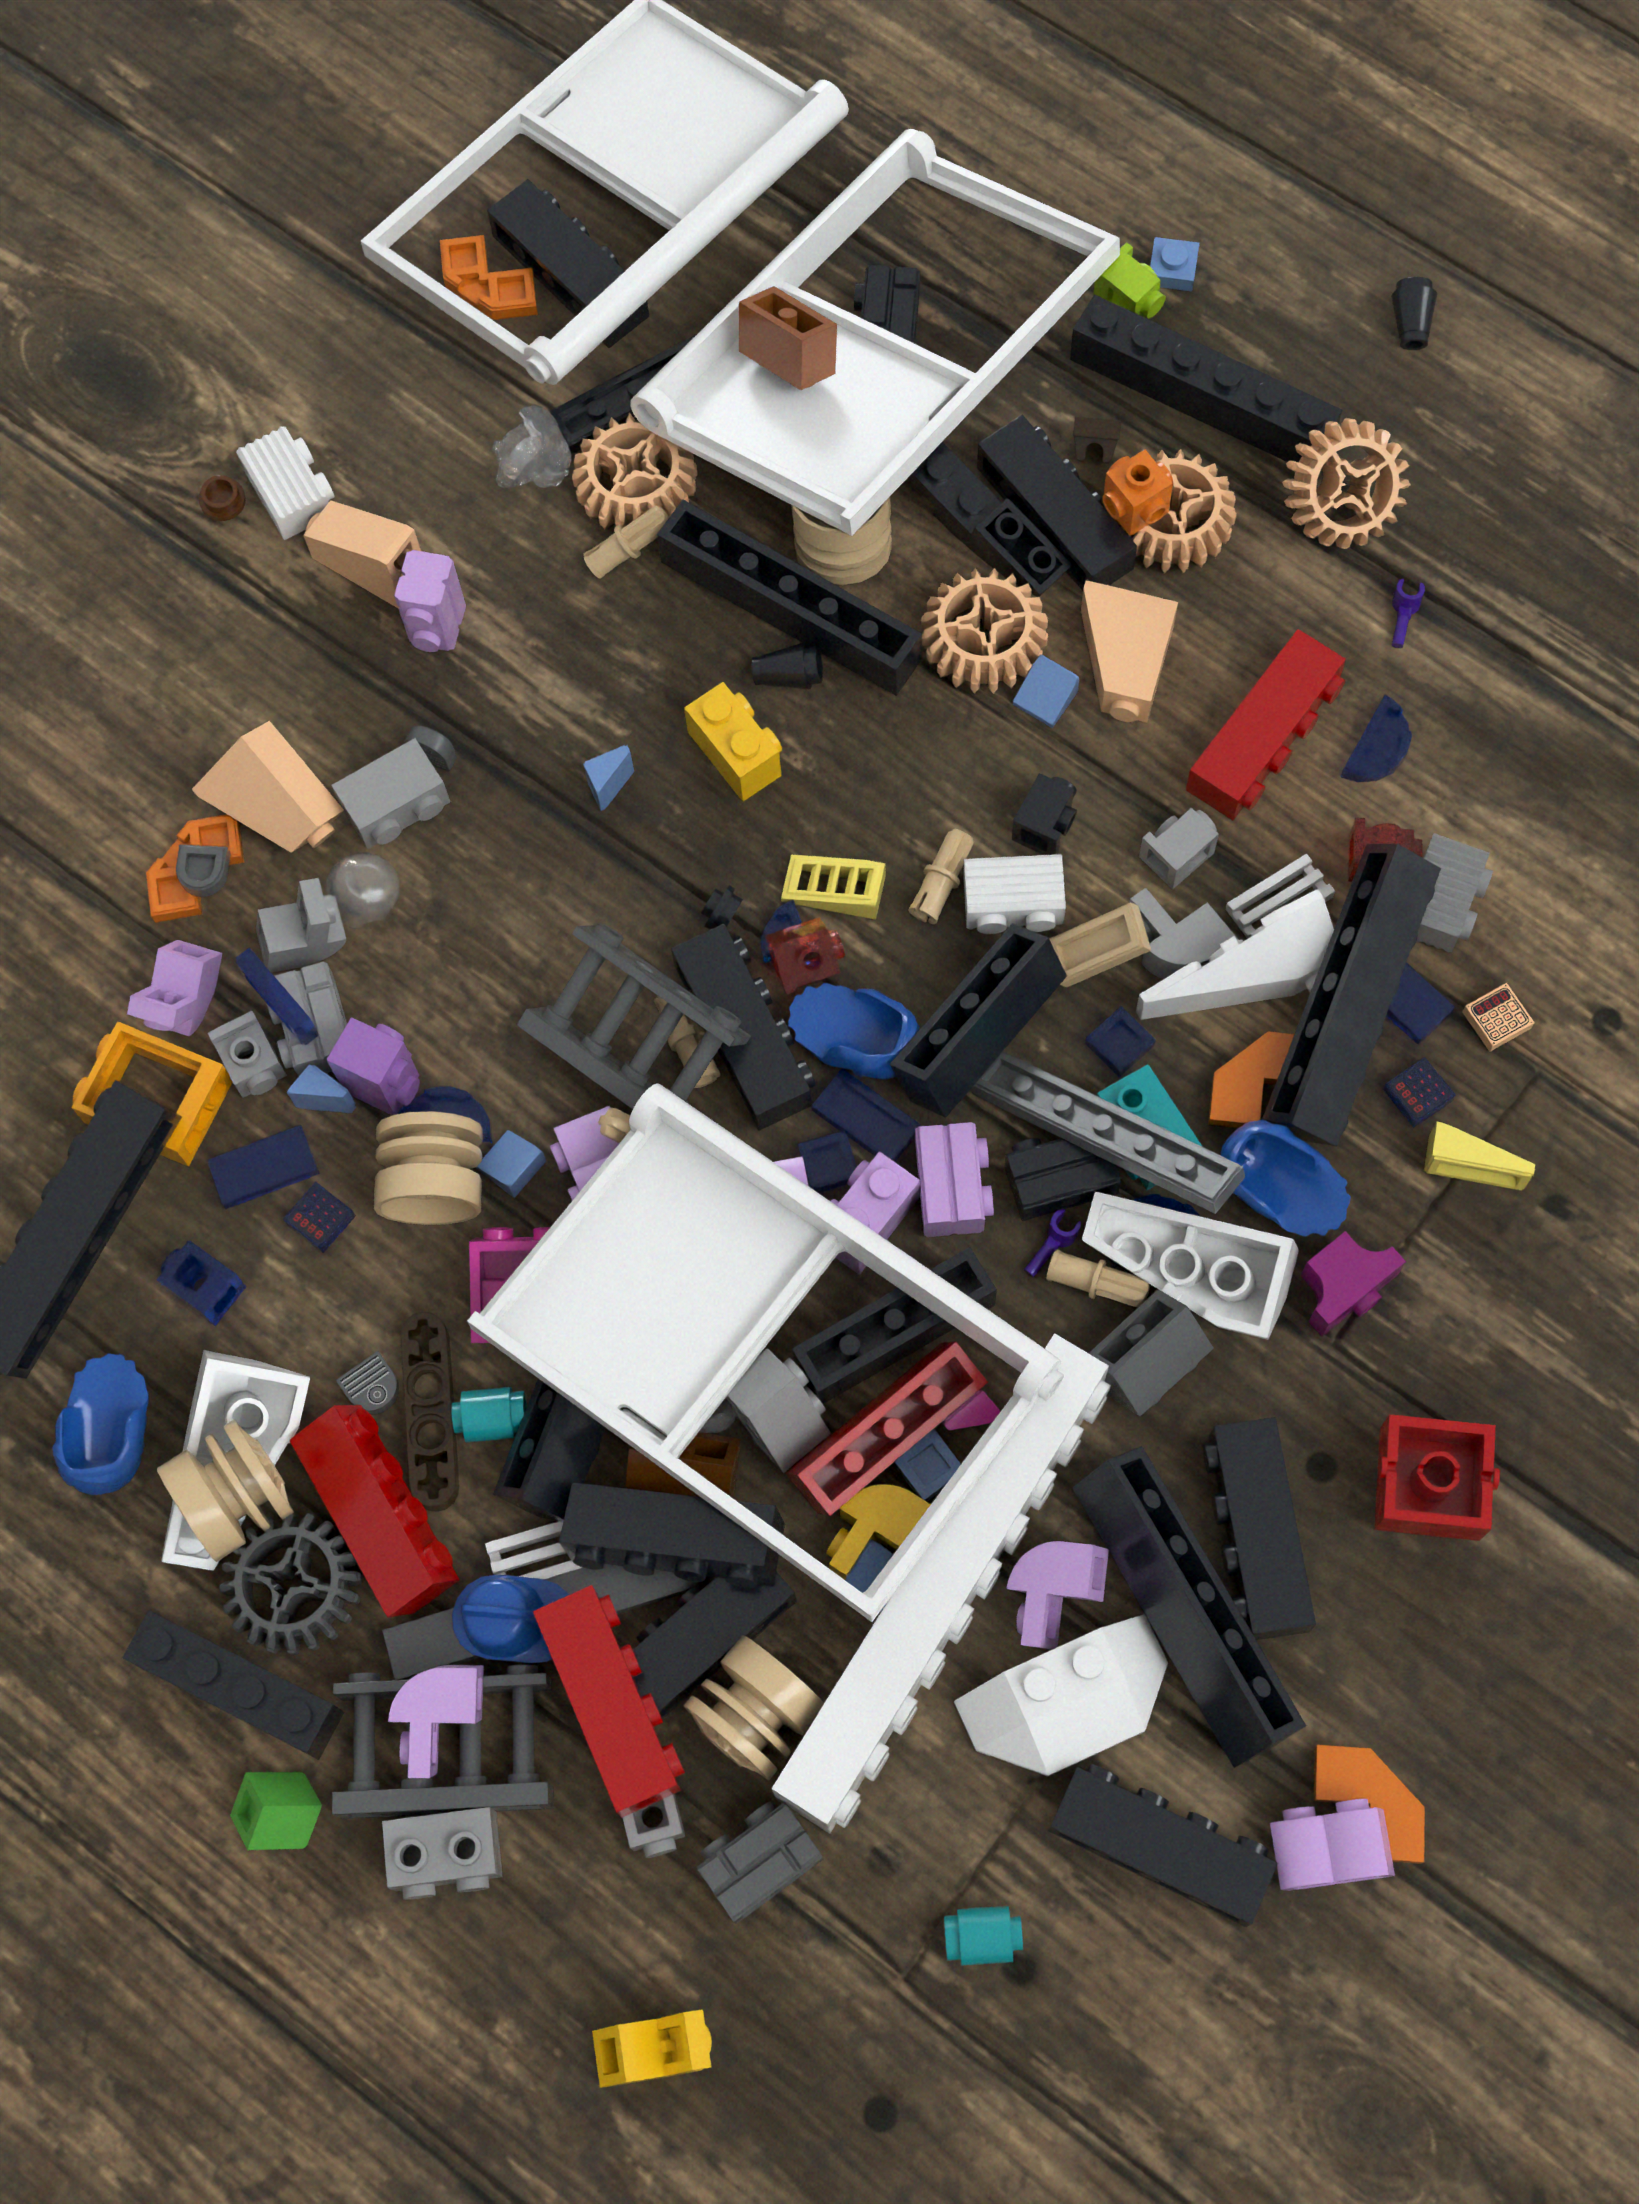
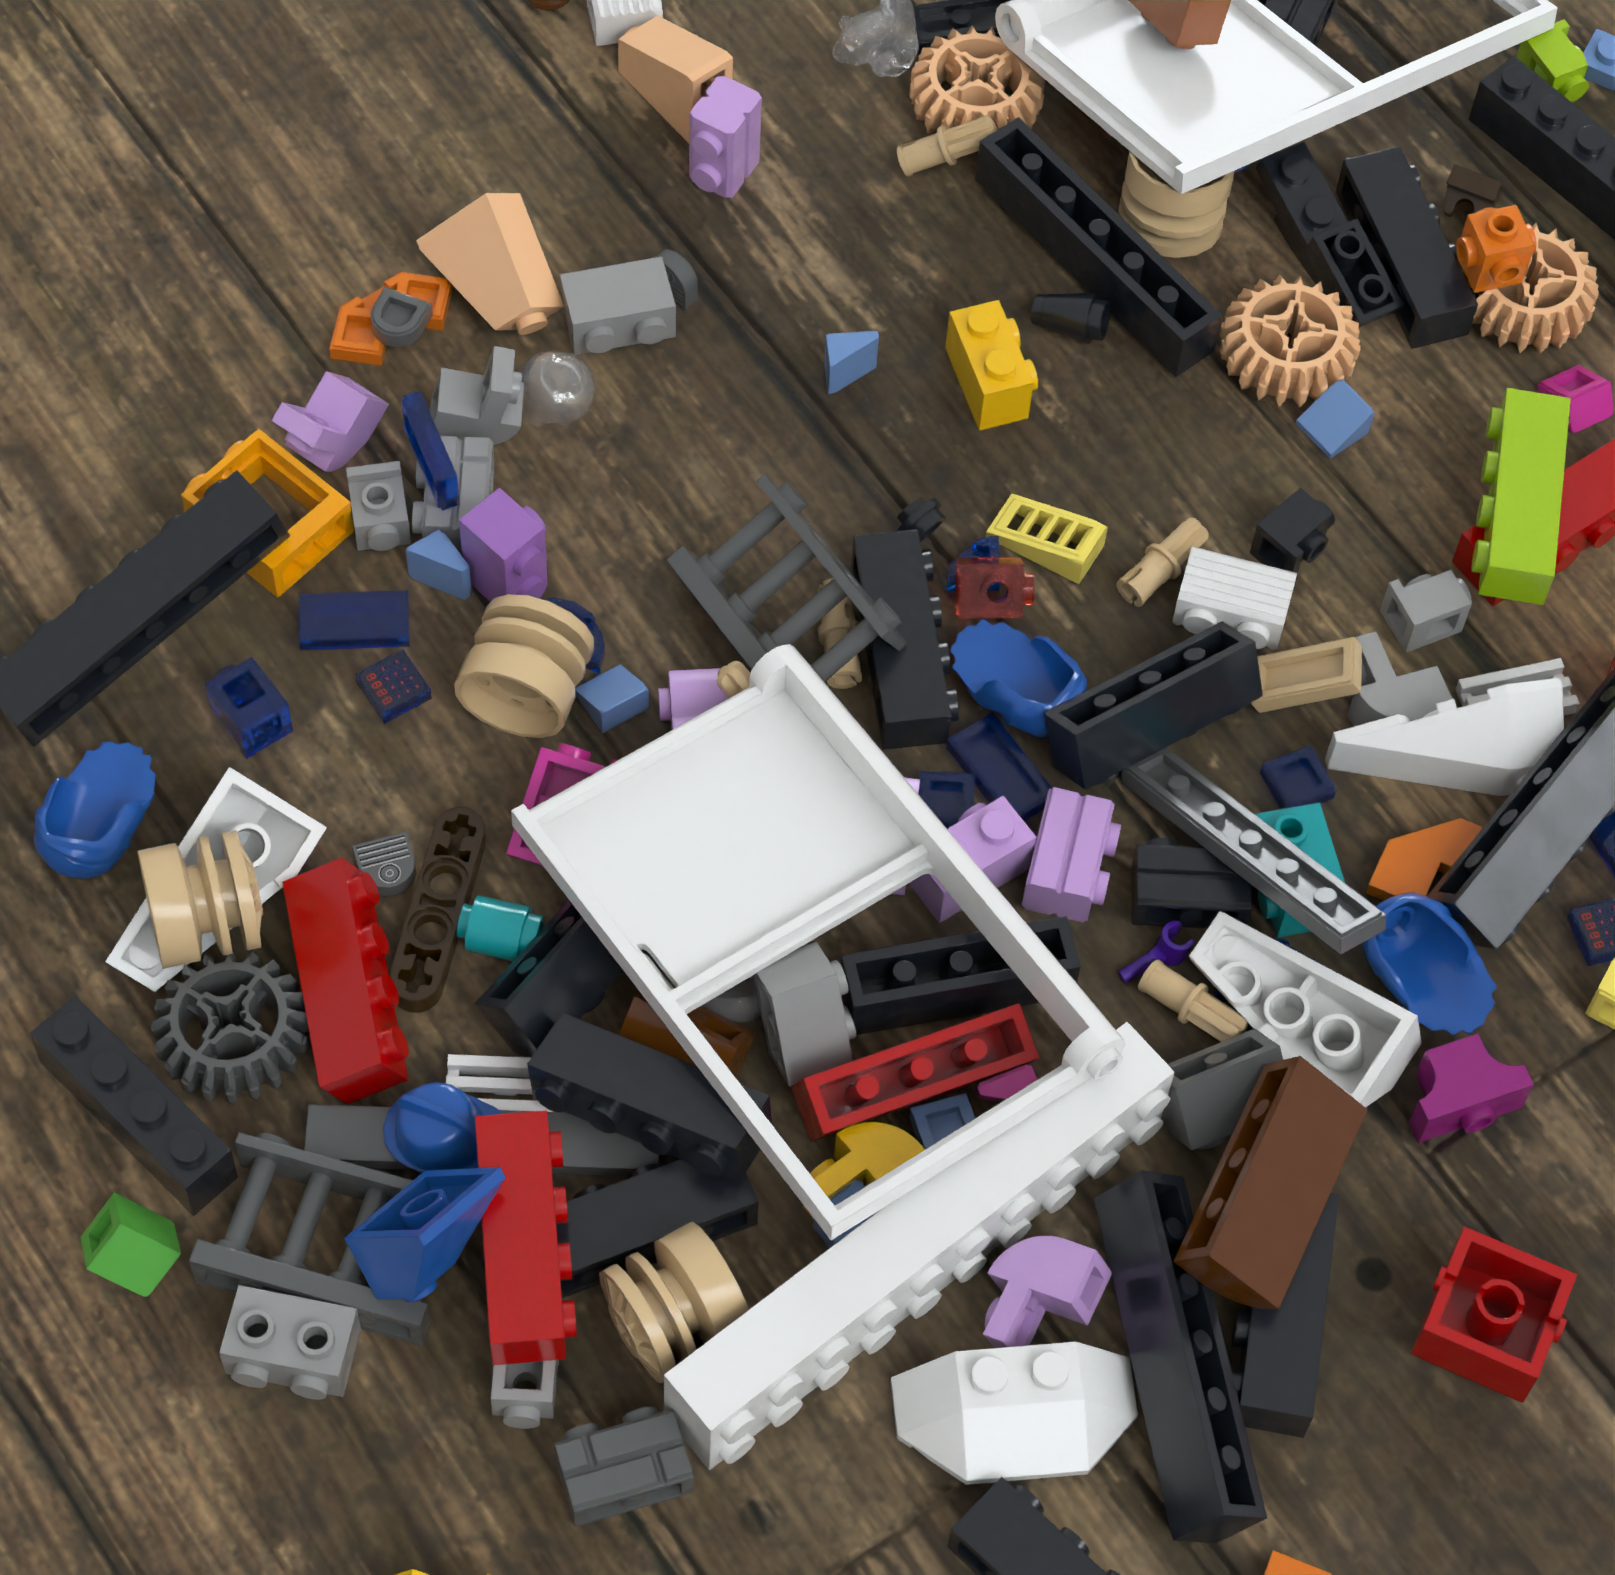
camera: 10 degrees right, 10 degrees down
lavender brick [388,1665,484,1778] -> none
light nougat slope [1081,580,1178,723] -> none
none -> blue slope [344,1167,506,1302]
none -> reddish brown brick [1173,1056,1368,1310]
none -> lime brick [1472,388,1571,605]
none -> dark pink slope [1537,364,1614,433]

